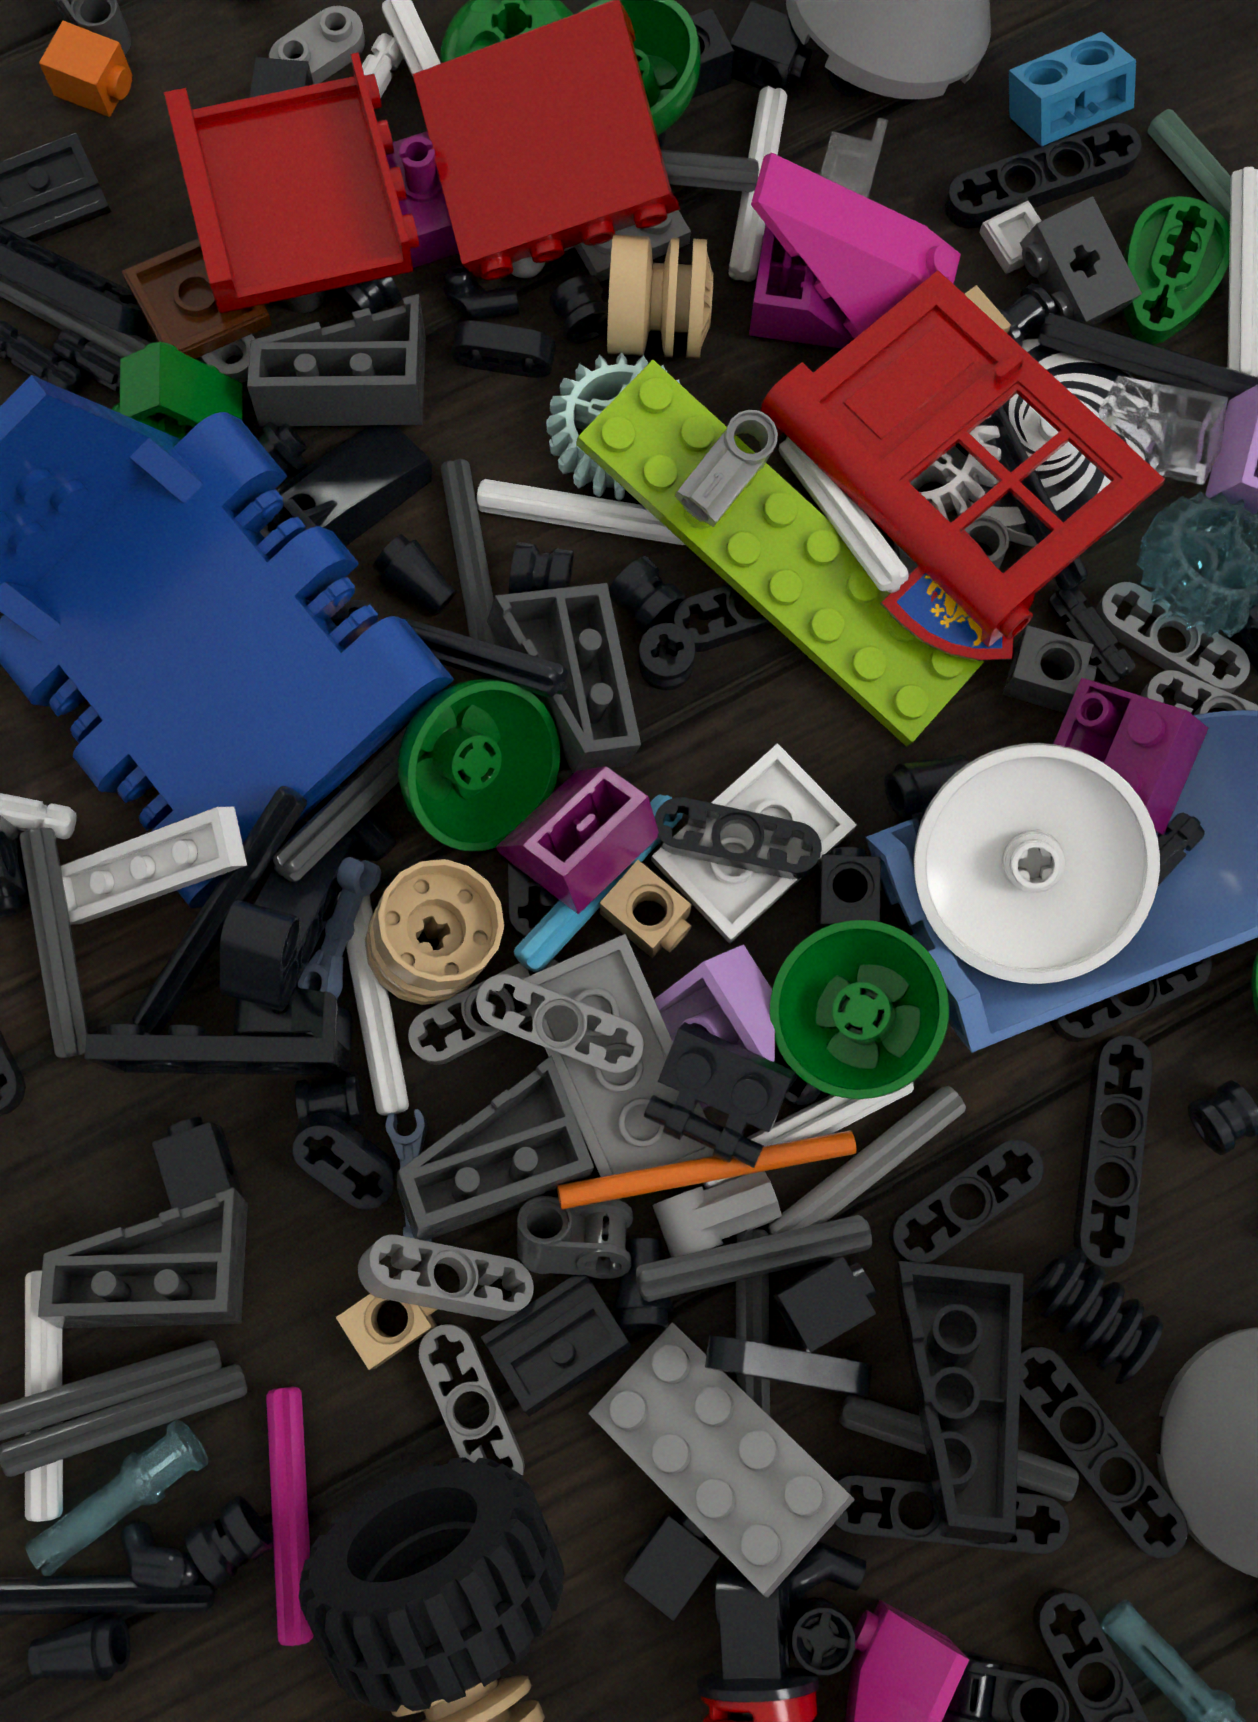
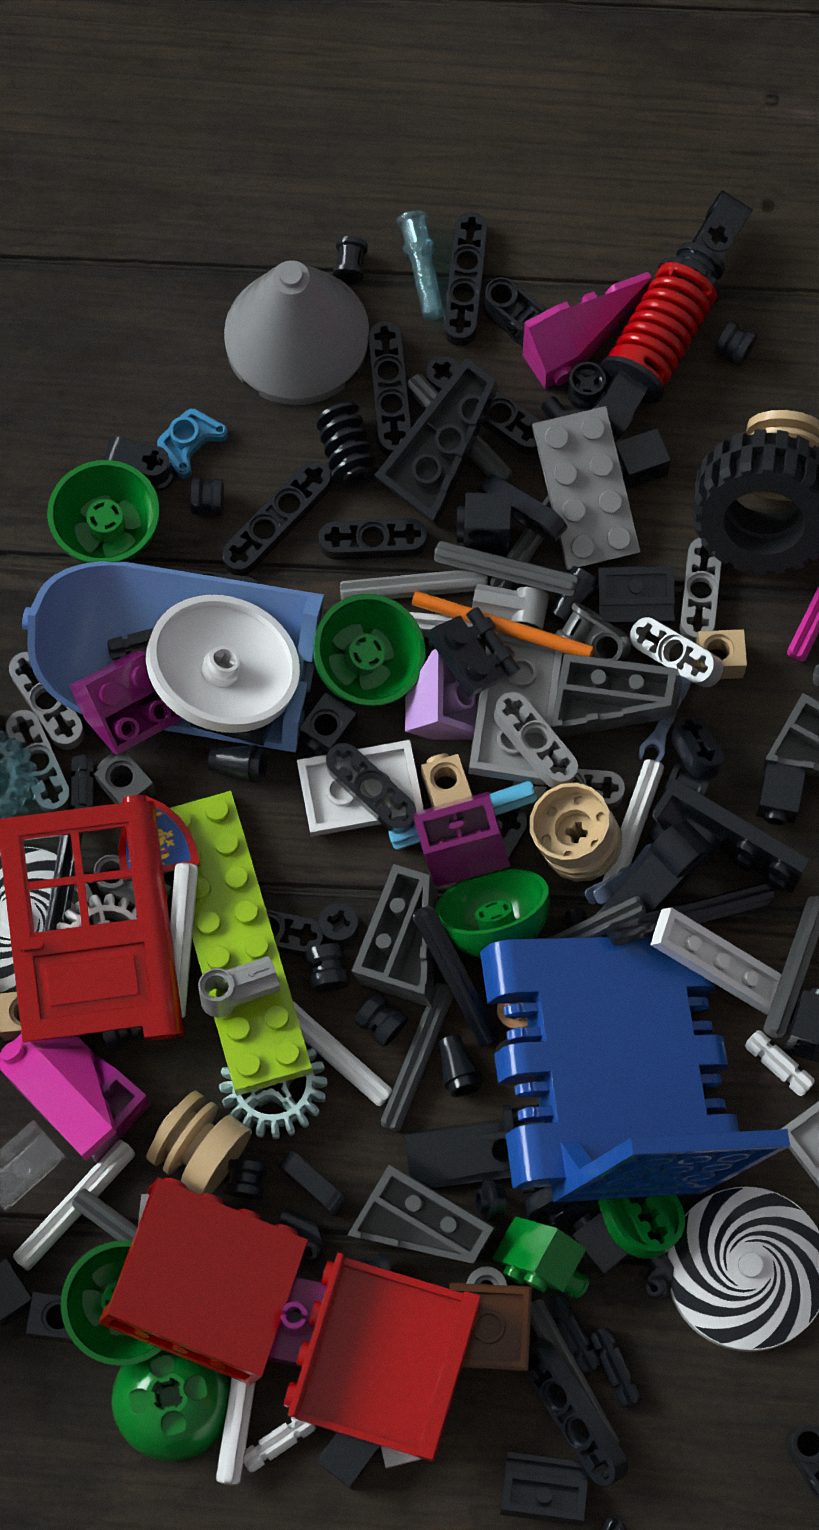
camera: 145 degrees left, 5 degrees down
light grey plate [269,6,366,84] -> none

